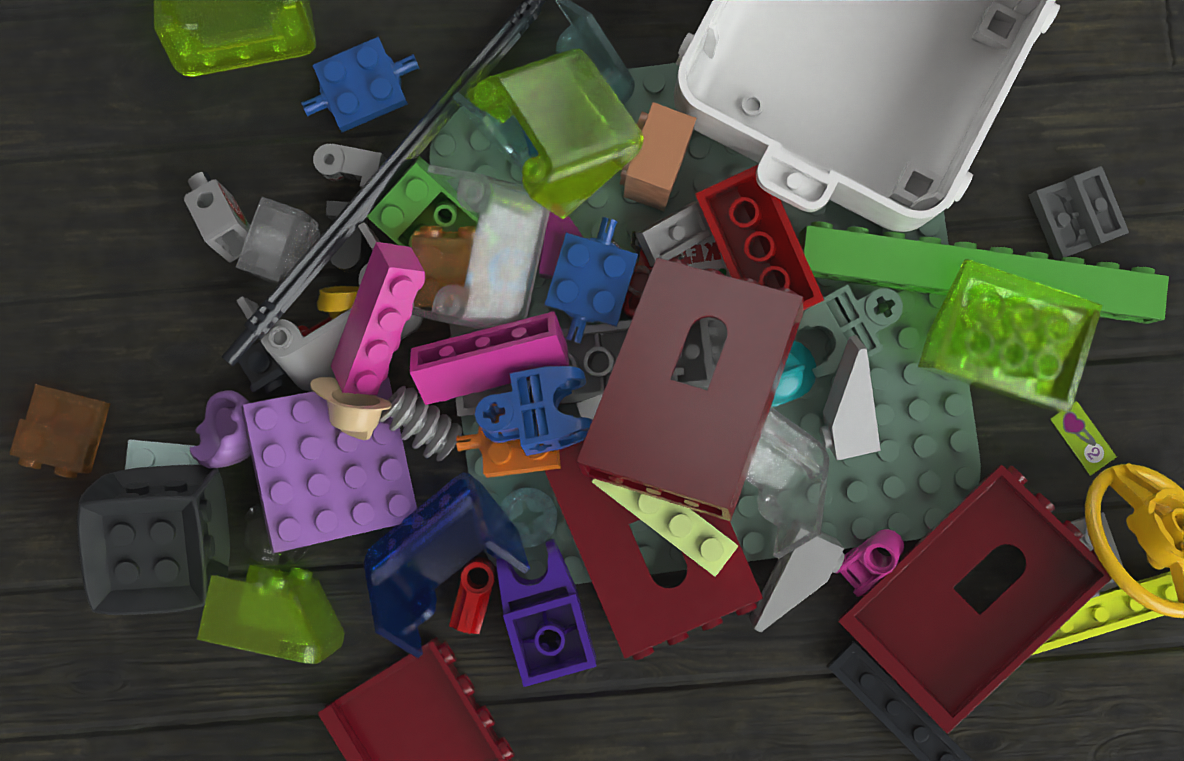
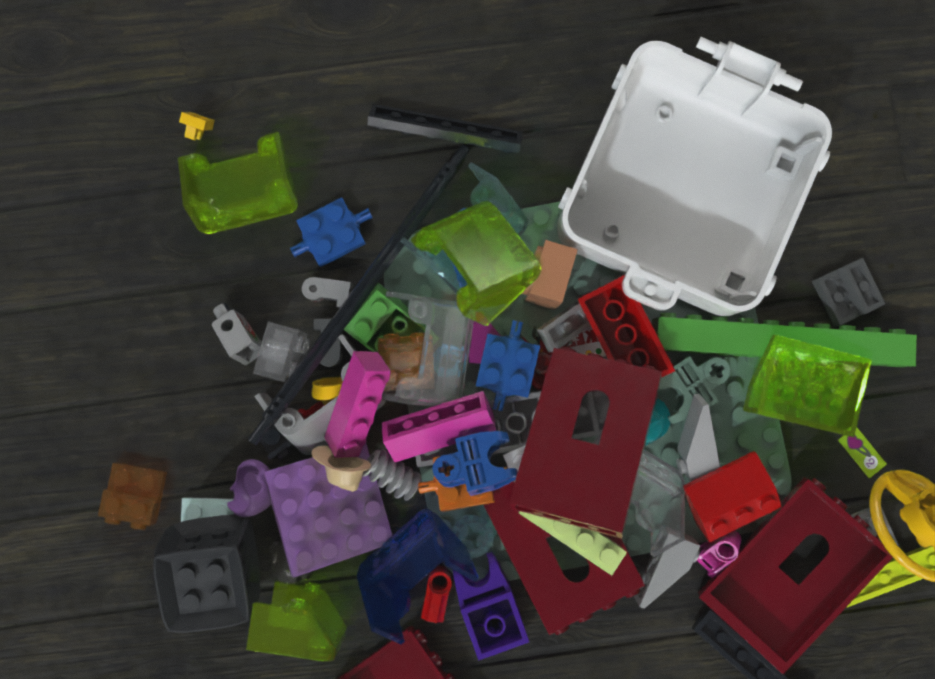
camera: 10 degrees left, 0 degrees up
none -> red slope [683,451,781,542]

